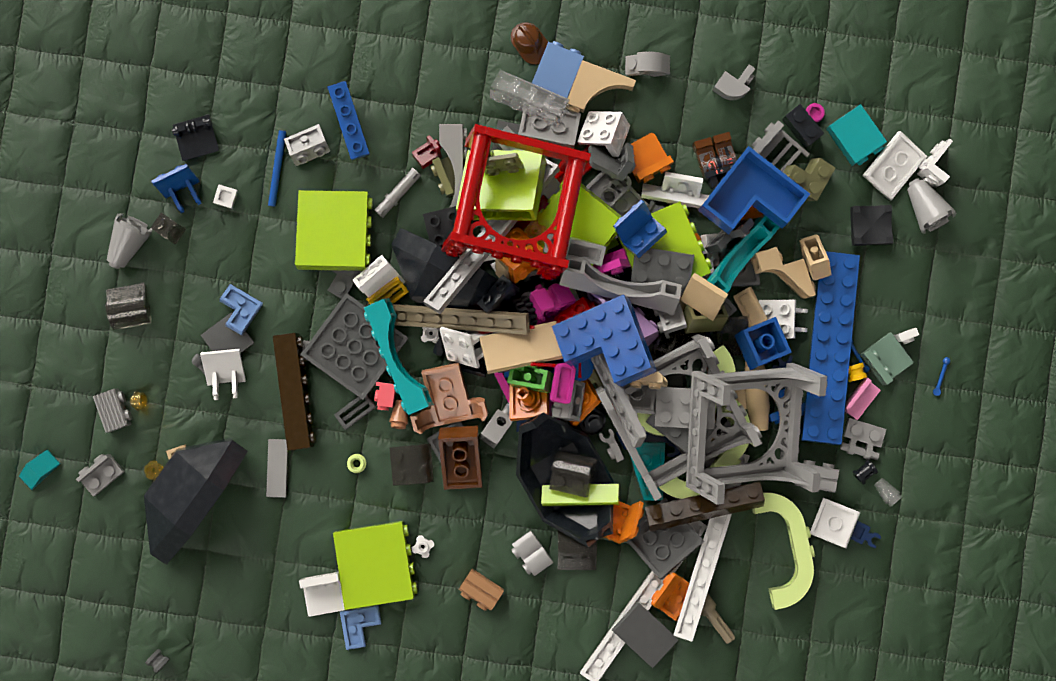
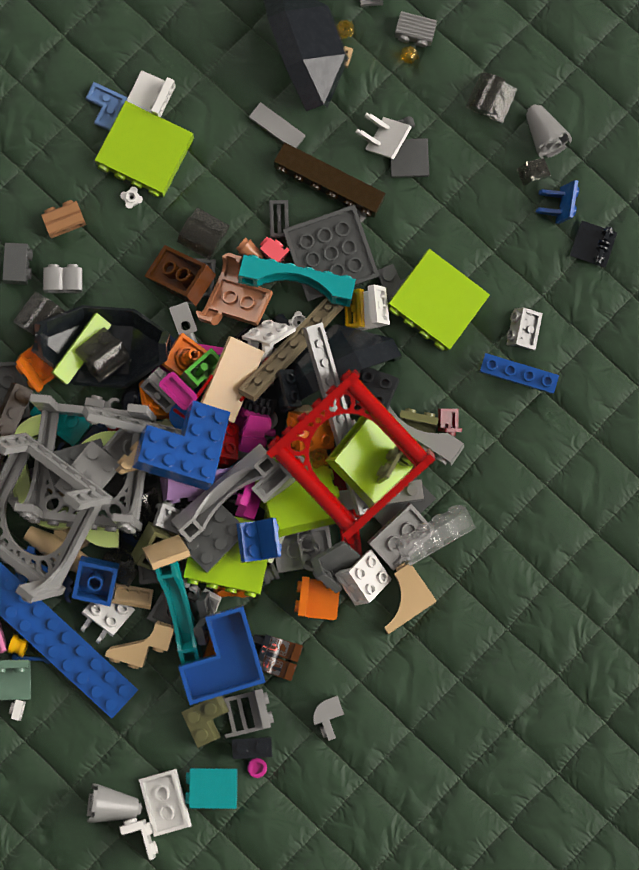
camera: 120 degrees right, 5 degrees down
white plate [213,185,238,209] -> none
medium blue tile [220,284,263,335] -> none
blue bar [268,130,286,207] -> none
yellowish green plate [347,454,366,473] -> none
light grey pin [374,168,421,218] -> none
reddish brown piece [511,22,548,64] -> none
medium blue brick [531,41,584,102] -> none
light grey brick [625,52,670,77] -> none
white bracket [641,172,710,208] -> none
tan brick [800,235,831,280] -> none
black brick [850,205,893,246] -> none
none -> dark grey brick [3,243,33,285]

